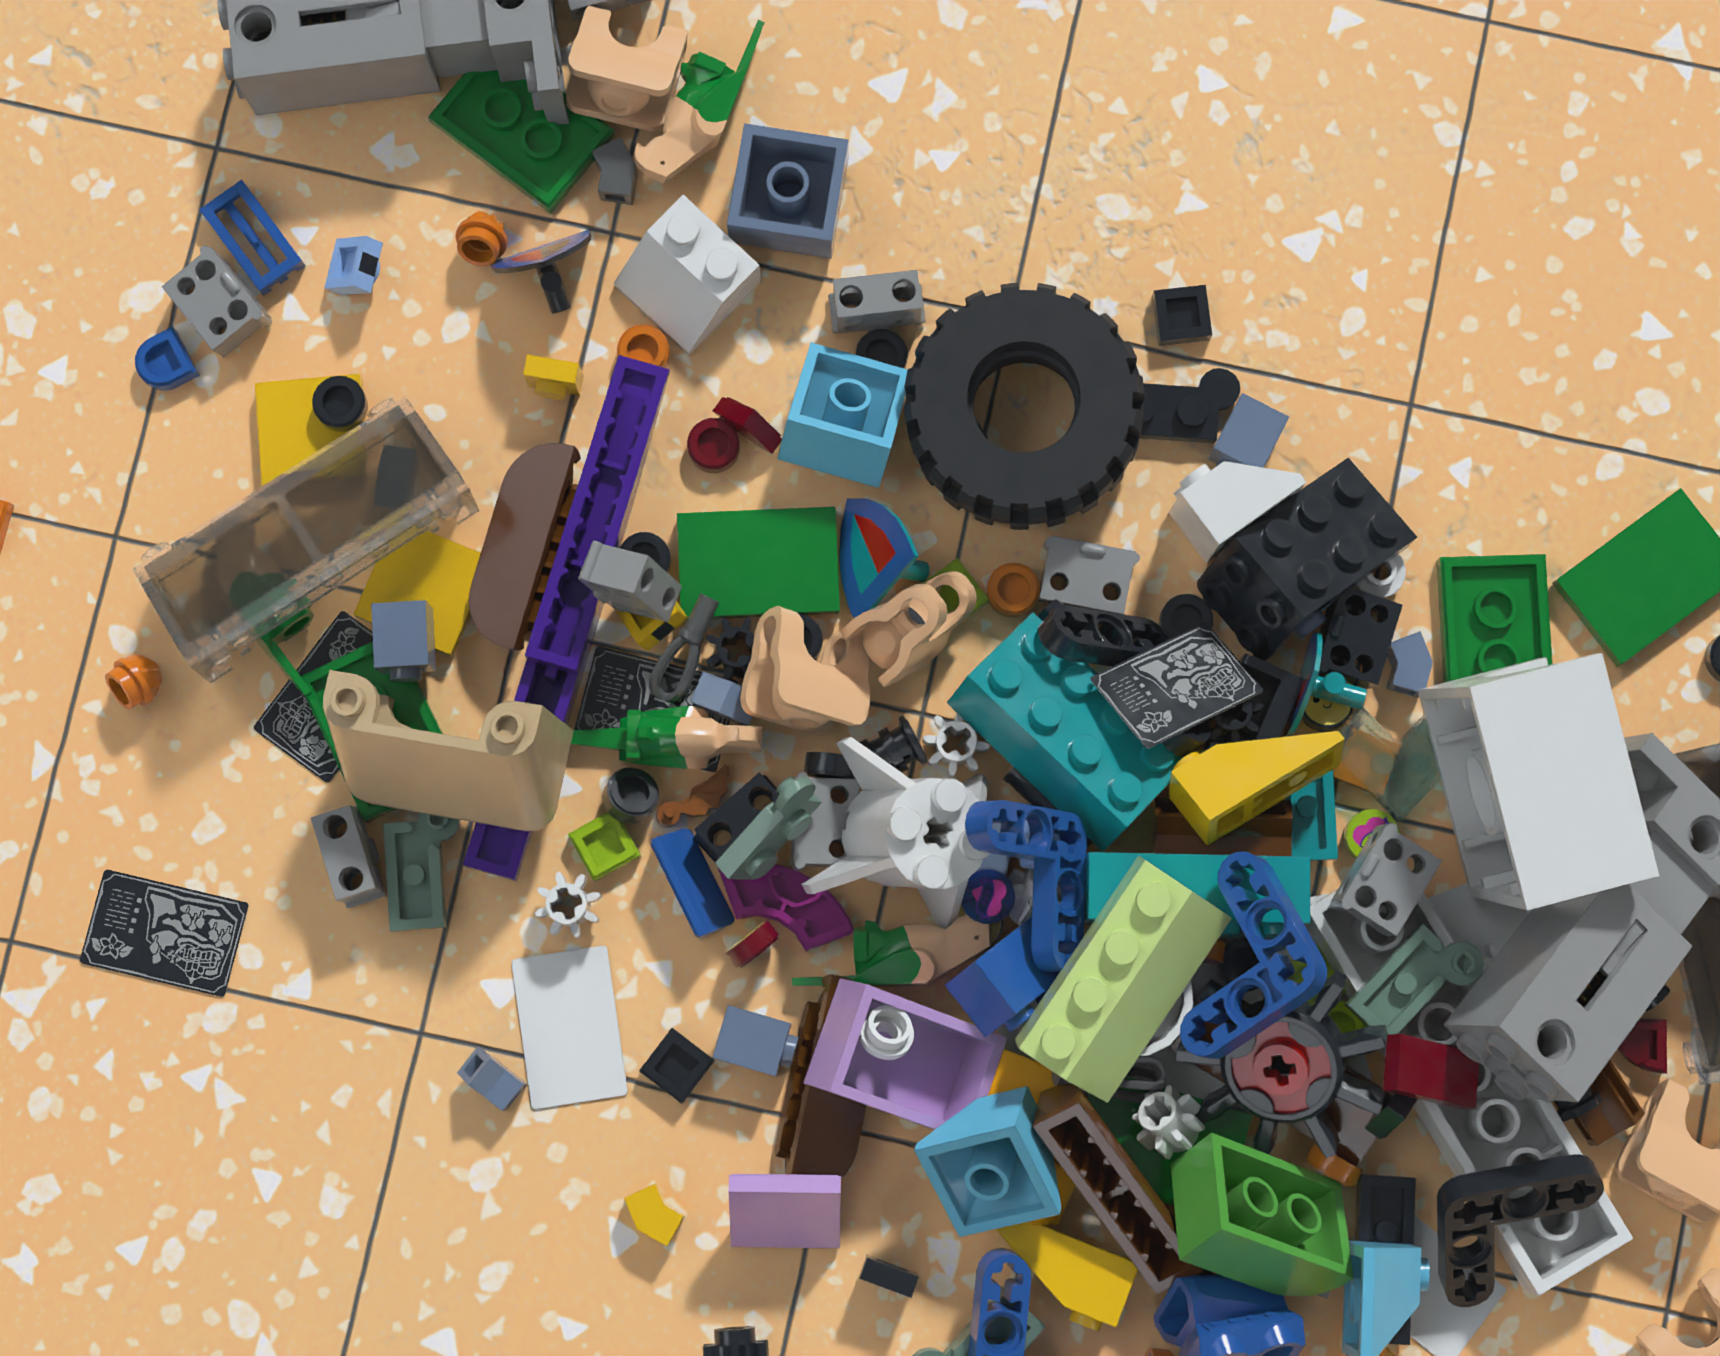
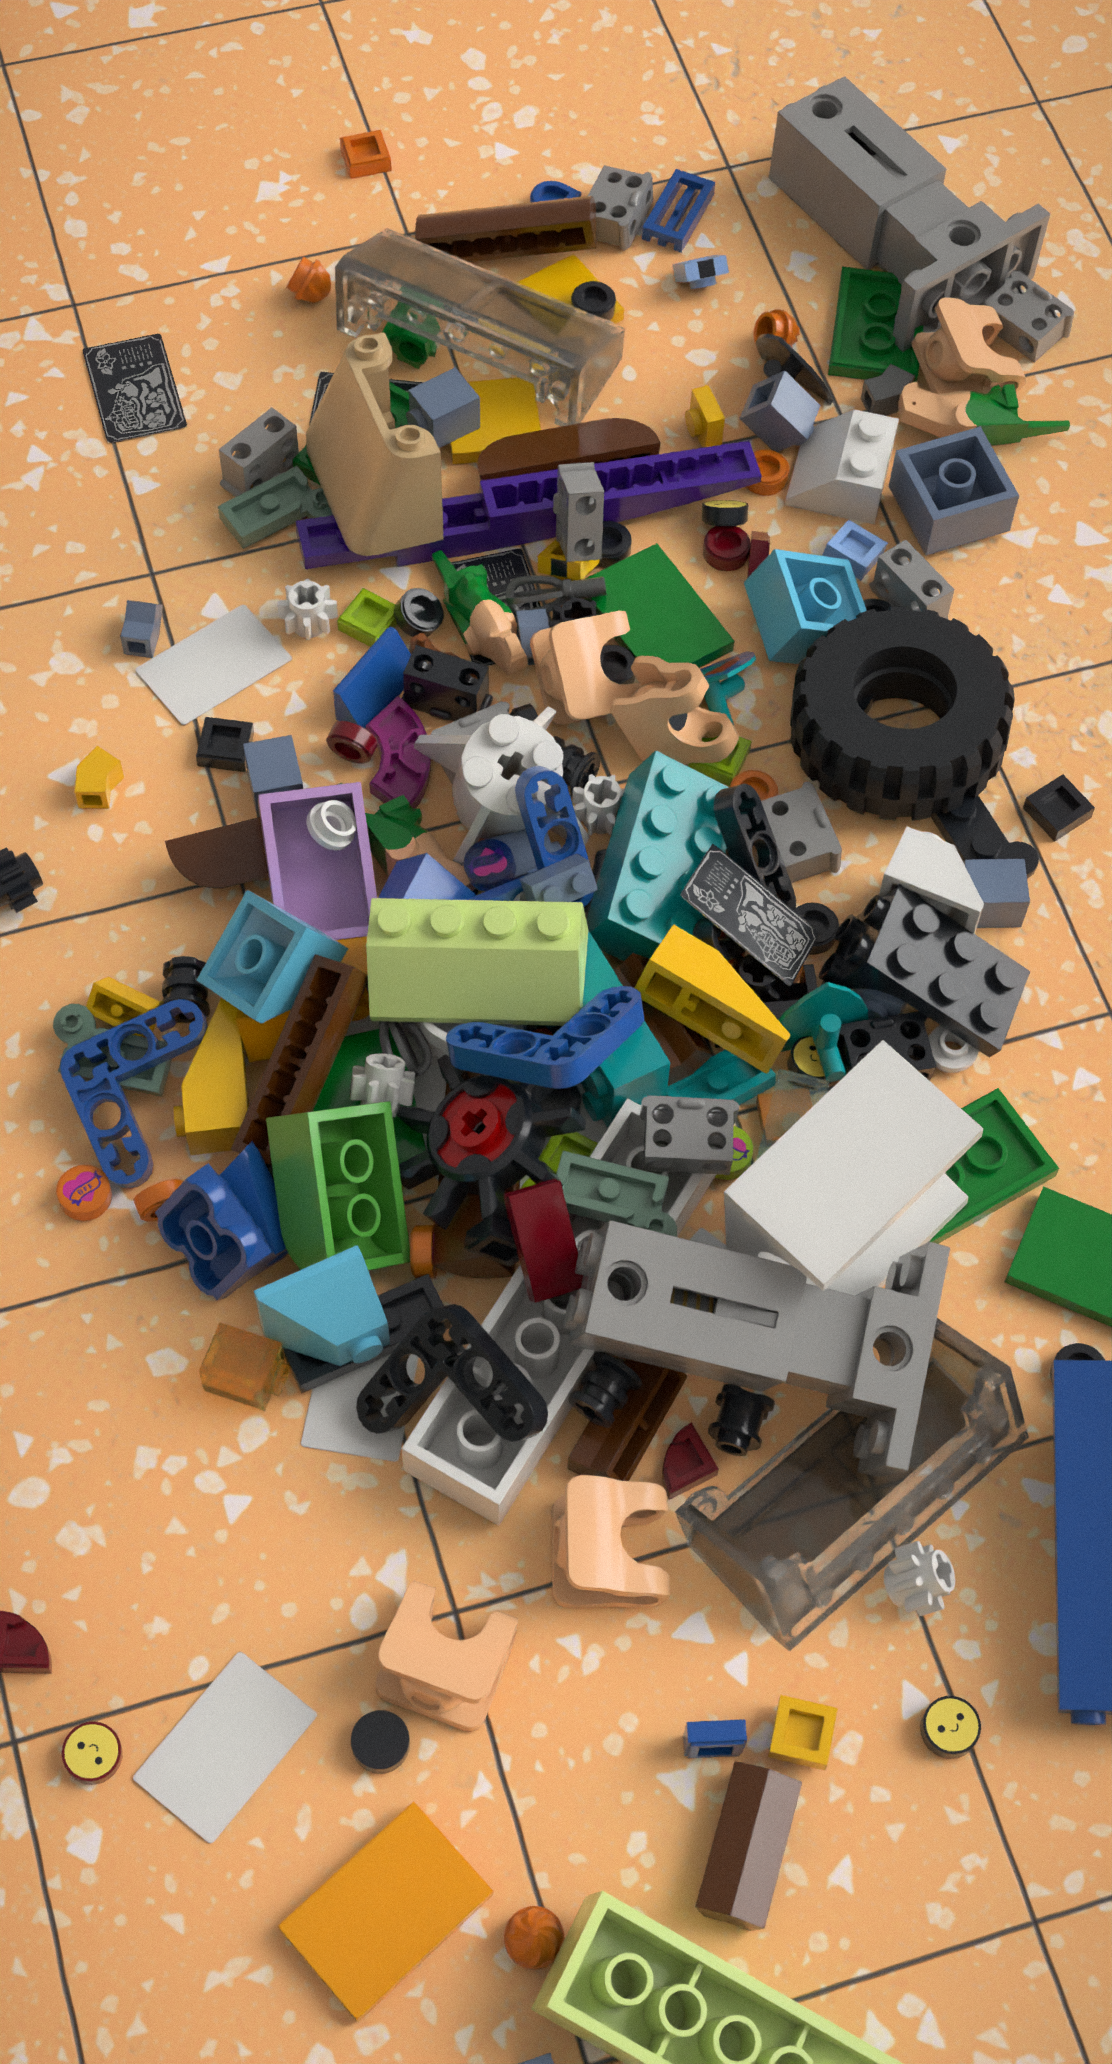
camera: 60 degrees right, 20 degrees down
sand green hinge [715,777,822,880] -> none
lavender tile [728,1174,841,1248] -> none
black tile [859,1254,919,1298] -> none
none -> yellow piece [86,976,160,1037]
none -> black bush [159,956,210,1023]
none -> reddish brown brick [415,196,596,267]
none -> sand blue piece [520,853,598,902]
none -> black tile [702,500,749,526]
none -> sand blue brick [739,370,821,452]
none -> light blue plate [822,520,888,581]

